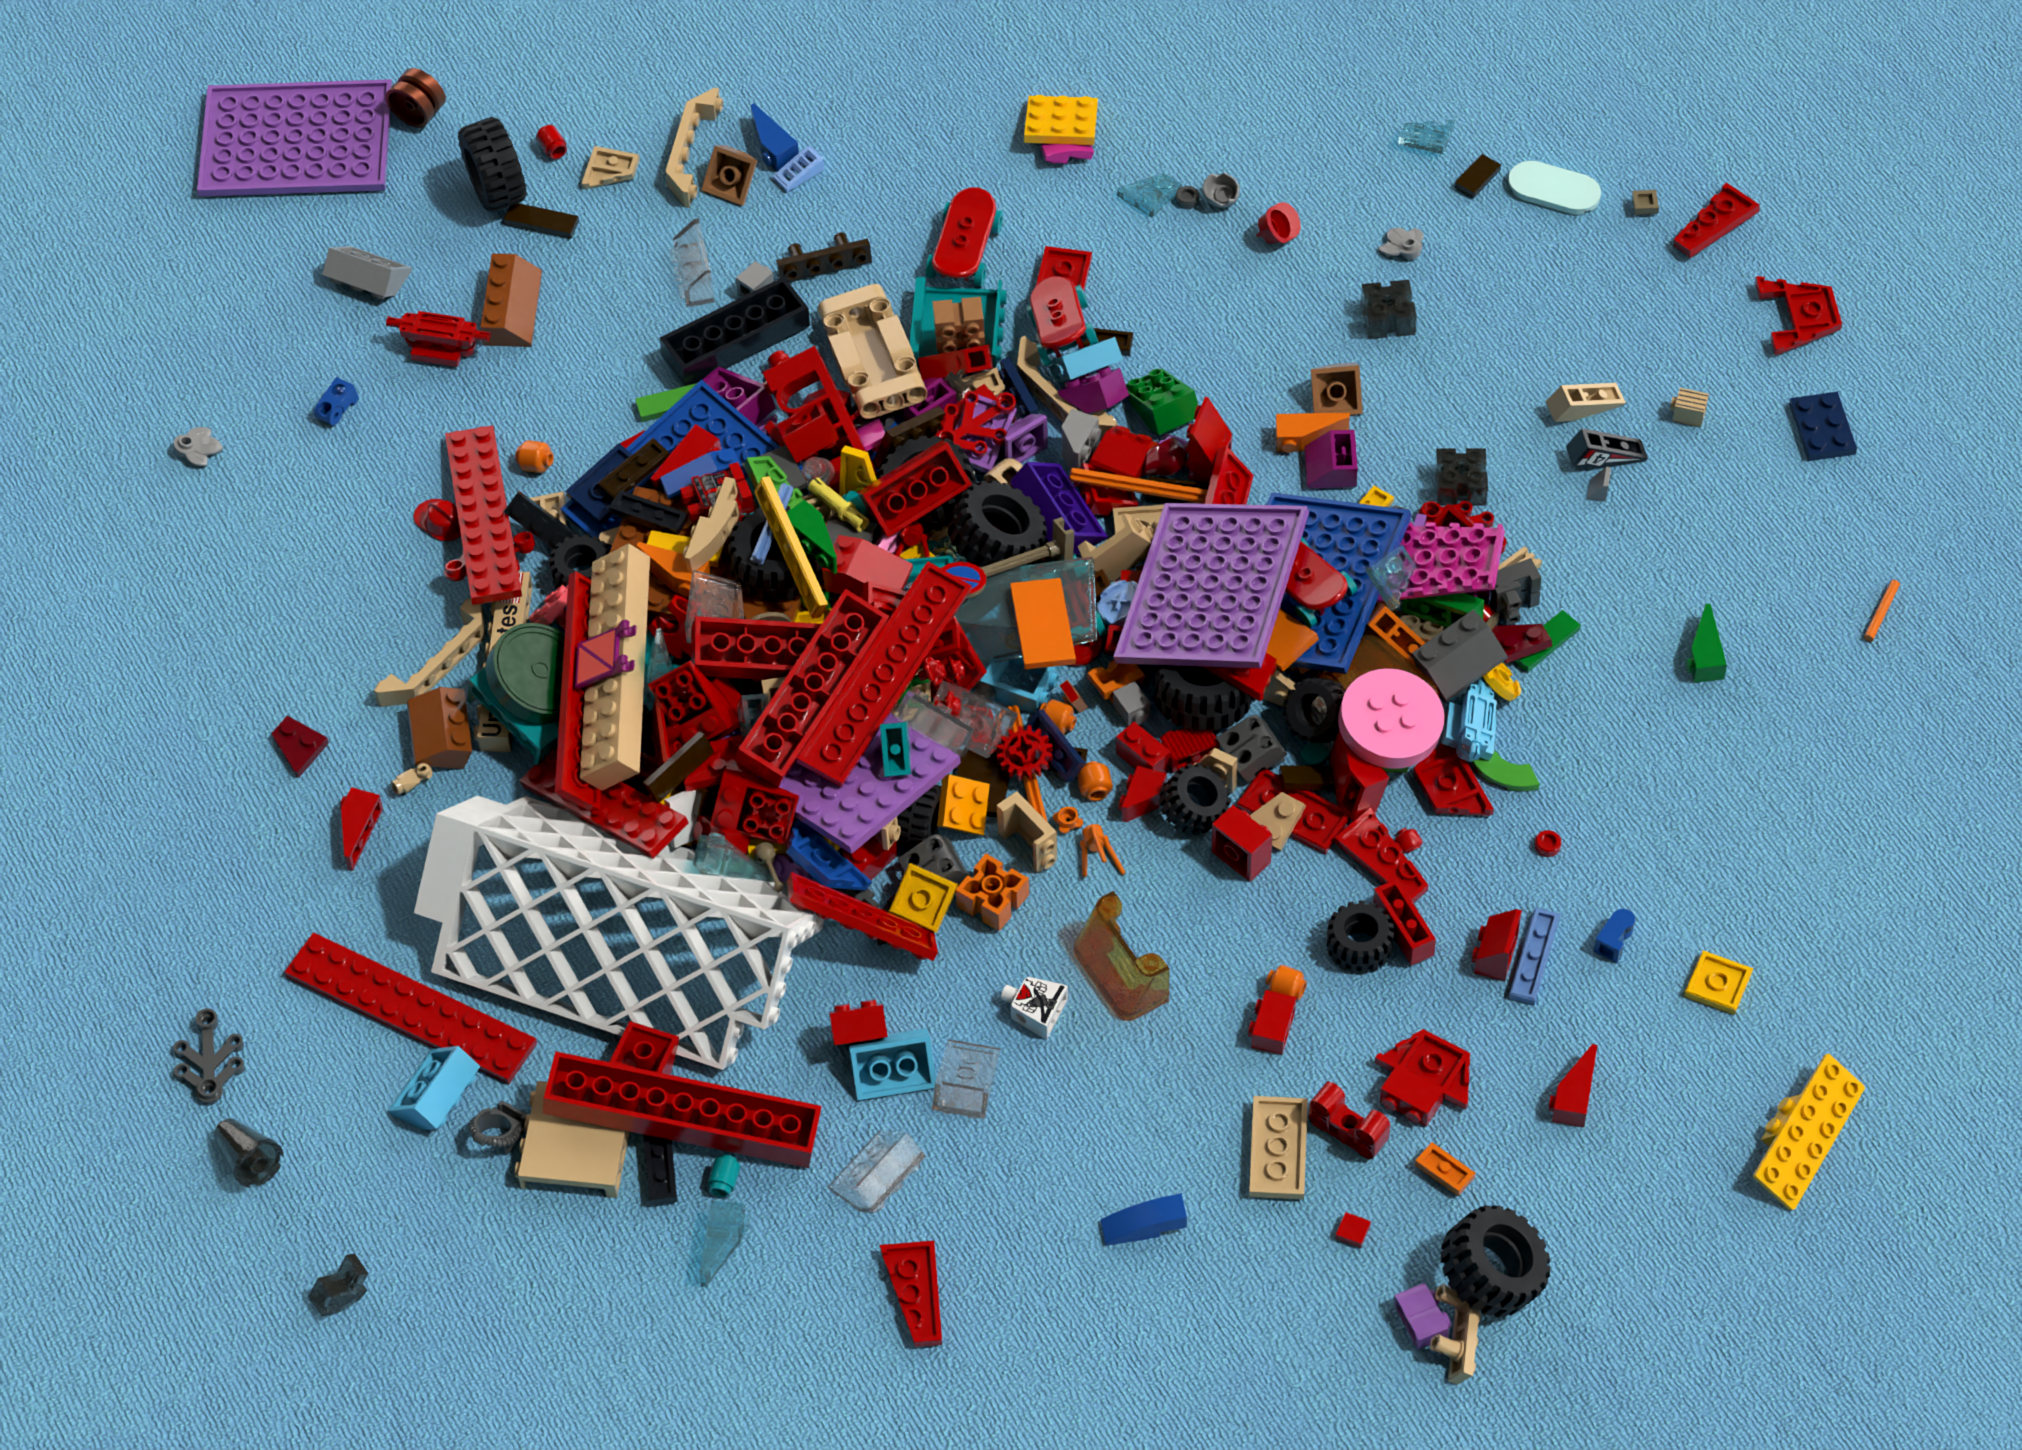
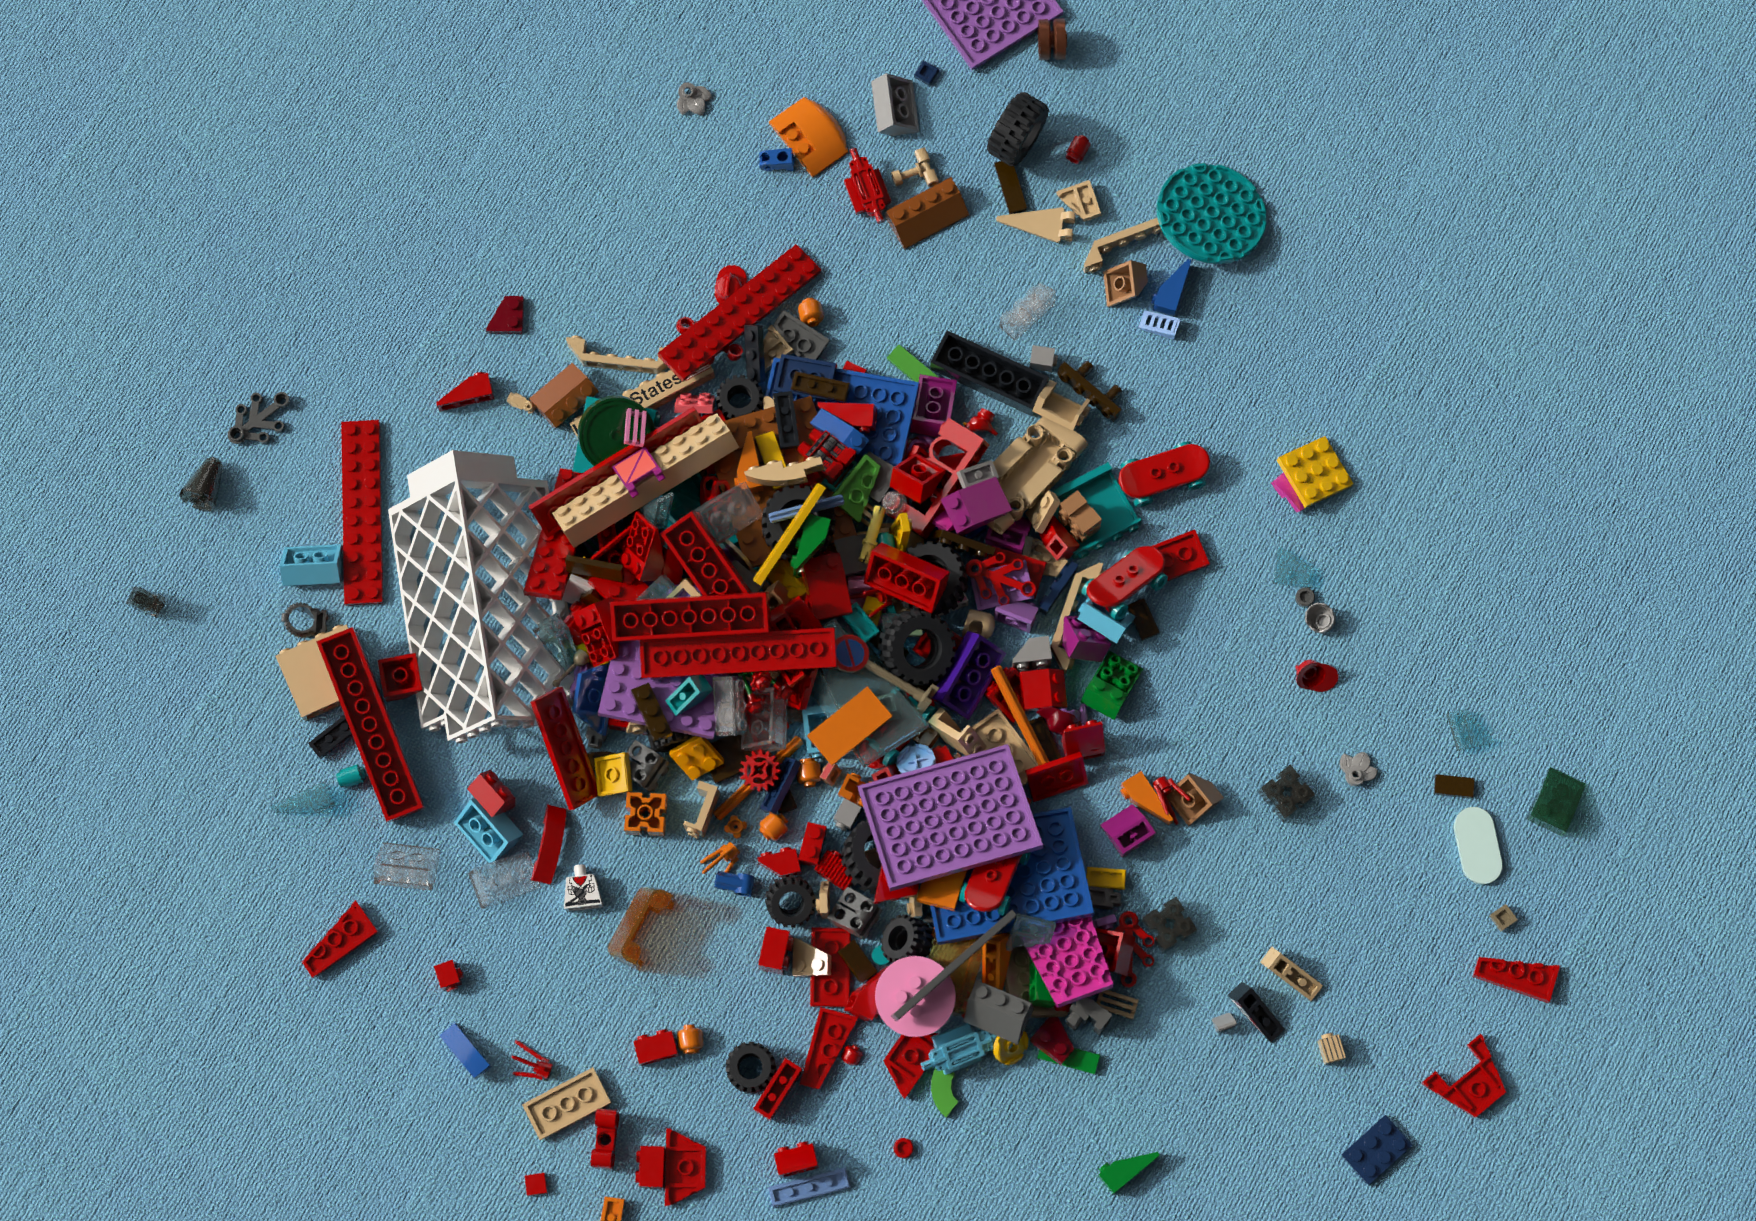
camera: 60 degrees right, 20 degrees up
none -> red brick [434,960,464,992]
none -> red plant [512,1040,553,1080]
none -> red slope [531,804,566,885]
none -> bright pink tile [624,408,647,447]
none -> dark brown plate [631,682,673,743]
none -> blue piece [714,871,755,897]
none -> orange slope [769,97,848,178]
none -> dark grey wing [773,310,830,360]
none -> tan bar [891,147,938,187]
none -> dark grey tile [891,910,1016,1021]
none -> dark blue tile [914,60,939,86]
none -> magenta slope [941,477,1013,536]
none -> light grey plate [957,460,999,488]
none -> tan flag [996,207,1075,243]
none -> tan wing [1025,491,1060,534]
none -> tan panel [1032,380,1091,431]
none -> red plant [1152,776,1191,825]
none -> teal tile [1156,163,1267,264]
none -> clear green slope [1526,767,1586,836]

